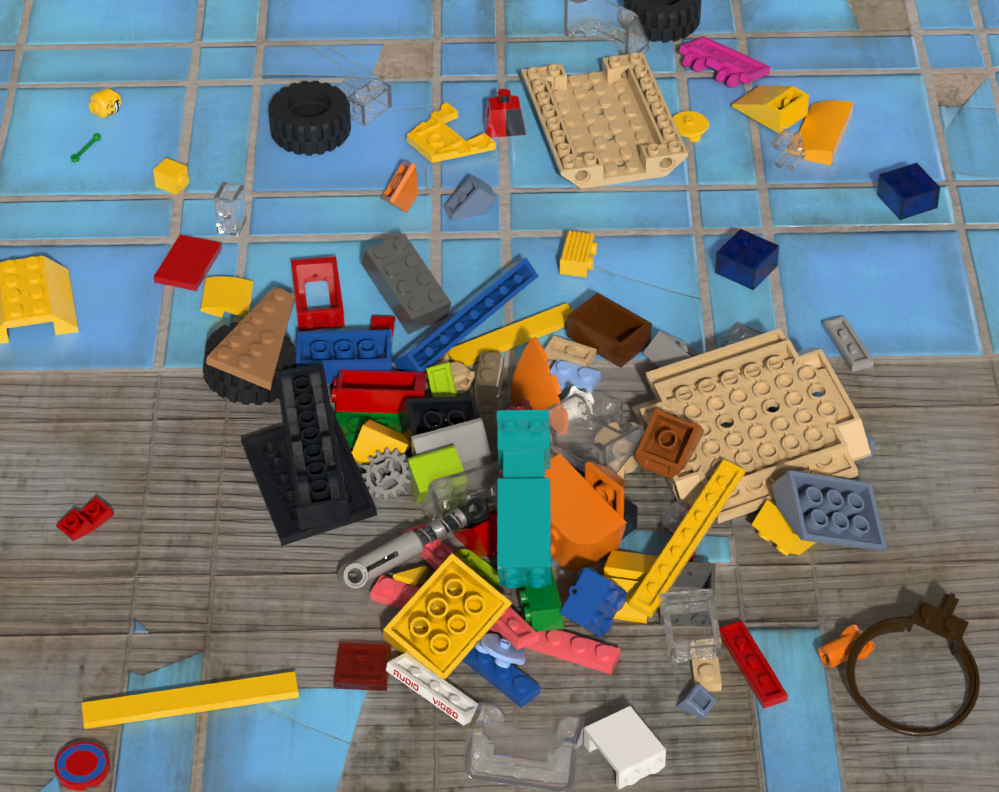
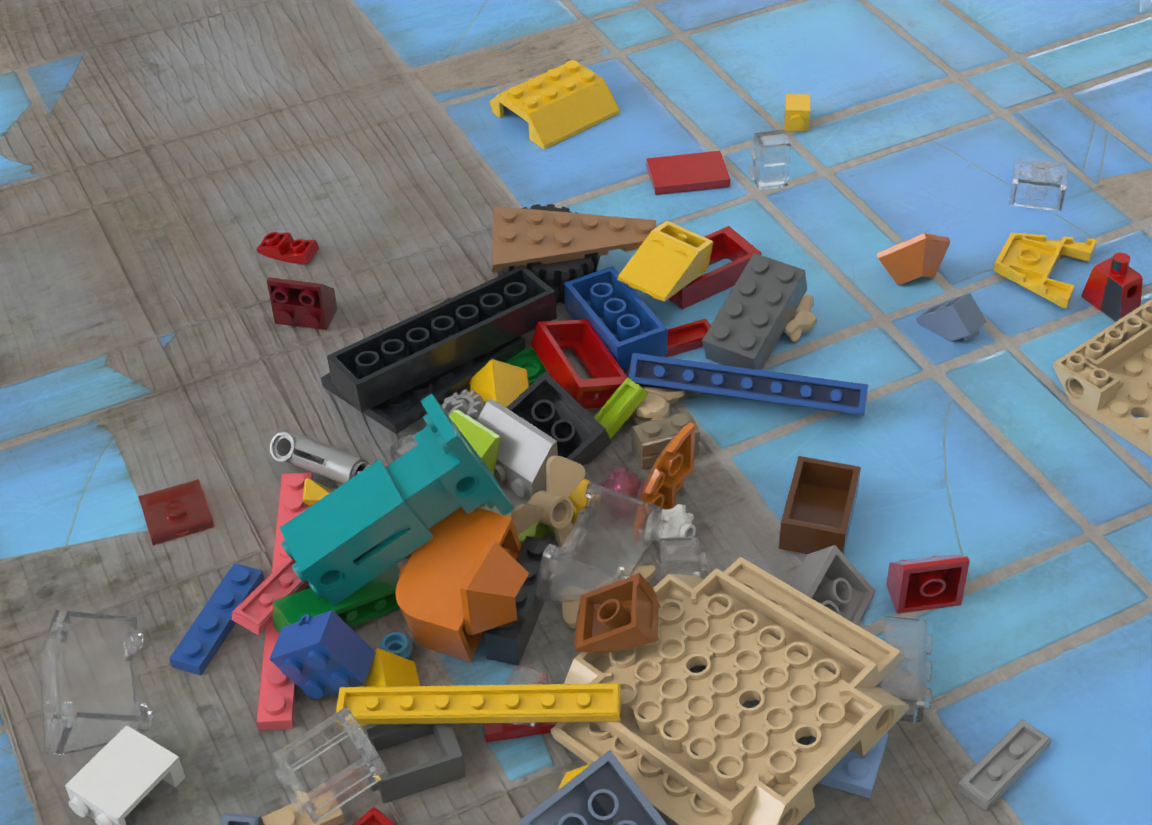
camera: 65 degrees right, 0 degrees up
green hinge [71,133,101,163] -> none
yellow tile [82,671,299,729] -> none
yellow head [89,88,122,118] -> none
yellow slope [200,276,254,318] -> none
black tyre [268,81,351,156] -> none
yellow slope [383,553,512,680] -> none
white plate [386,653,483,726] -> none
yellow tile [447,303,574,366] -> none
light blue piece [475,633,526,668] -> none
tan plate [544,336,597,368] -> none
light blue wing [550,359,601,394] -> none
yellow brick [560,230,598,278] -> none
yellow tile [604,550,659,581] -> none
clear blue brick [715,229,779,290] -> none
none -> dark red slope [267,277,337,330]
none -> yellow slope [617,221,713,302]
none -> red slope [886,554,970,614]

